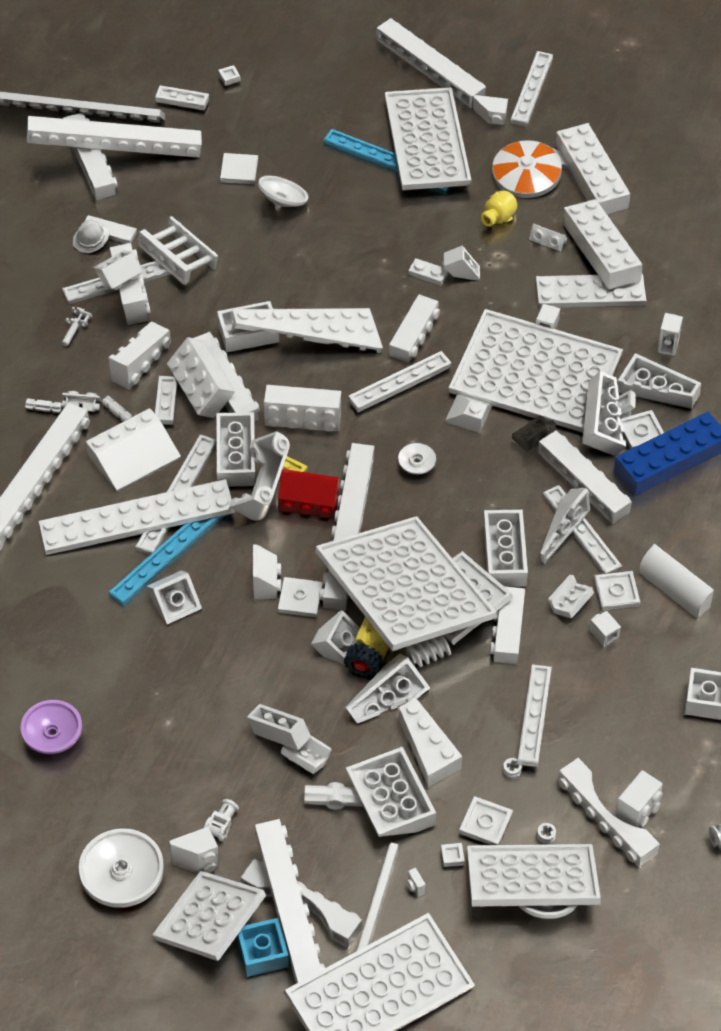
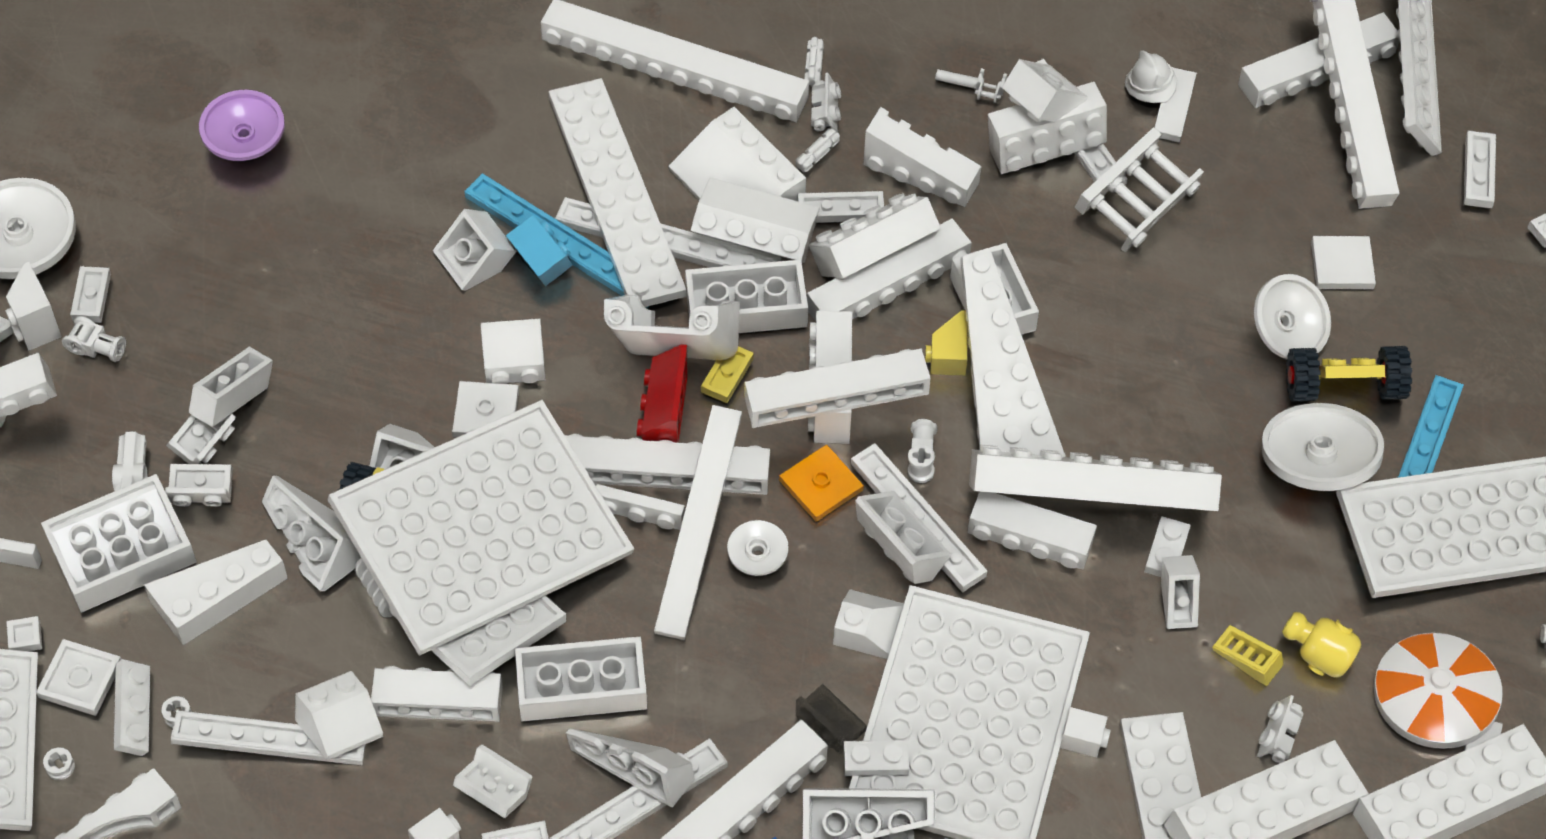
camera: 85 degrees right, 5 degrees up
none -> white plate [70,266,111,323]
none -> white plate [114,659,150,756]
none -> white bracket [165,464,233,507]
none -> white slope [295,671,383,760]
none -> medium azure brick [506,215,573,287]
none -> white plate [596,484,685,530]
none -> white tile [654,405,742,640]
none -> white slope [691,178,820,263]
none -> white brick [744,348,931,428]
none -> light orange plate [779,444,864,522]
none -> white plate [844,740,909,776]
none -> white slope [855,491,952,584]
none -> white connector [908,419,937,483]
none -> light yellow slope [925,310,967,376]
none -> white brick [969,445,1222,511]
none -> light yellow slope [1212,625,1283,686]
none -> white dish [1262,403,1384,491]
none -> black plate [1286,346,1412,401]

